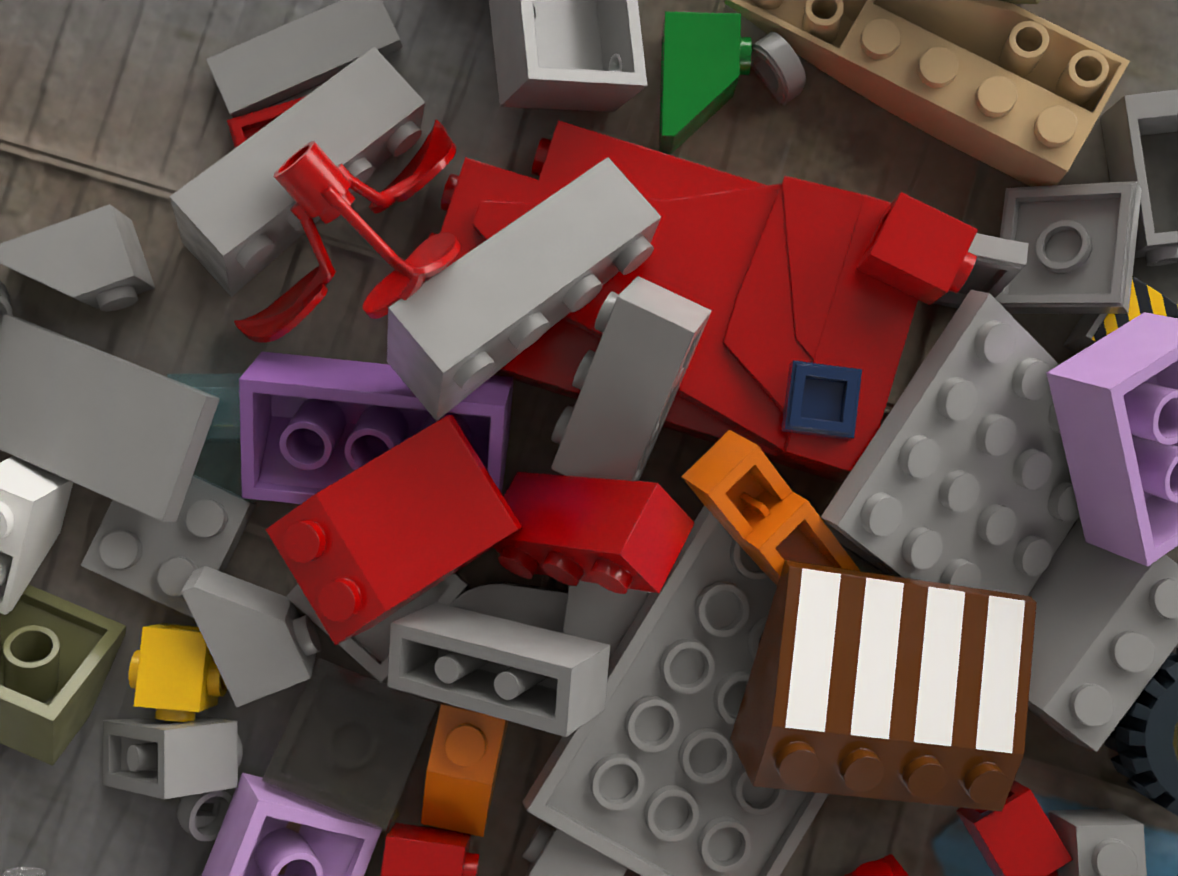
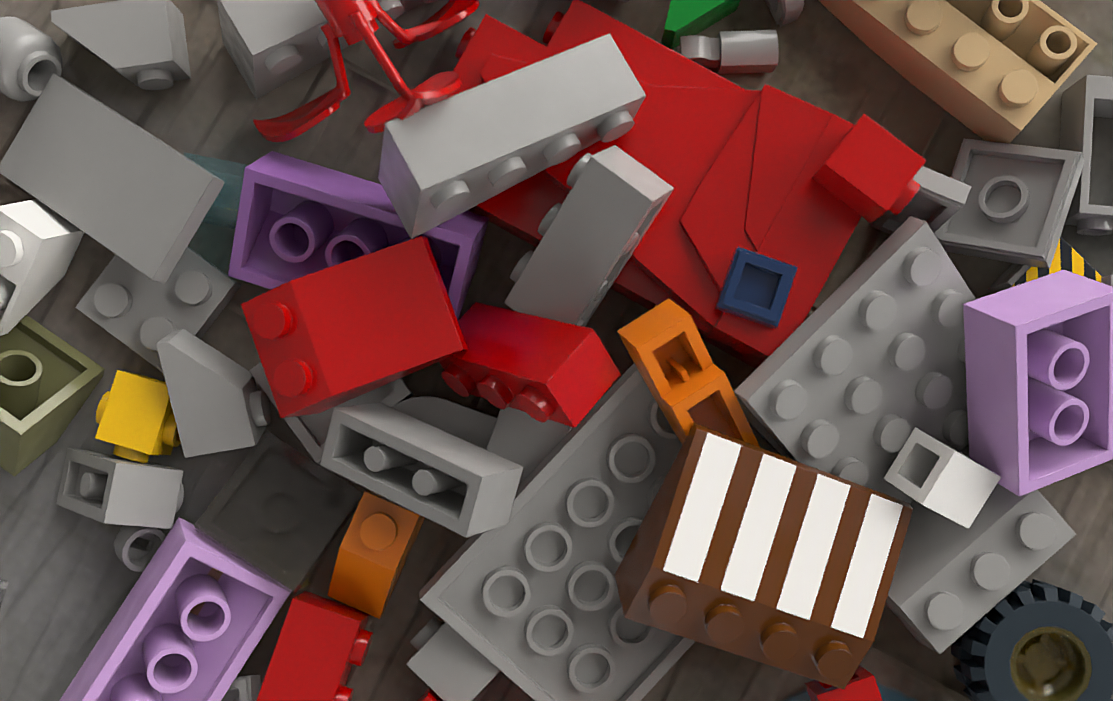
camera: 15 degrees right, 0 degrees up
none -> light grey bar [676,30,778,74]
none -> white brick [883,427,1001,529]

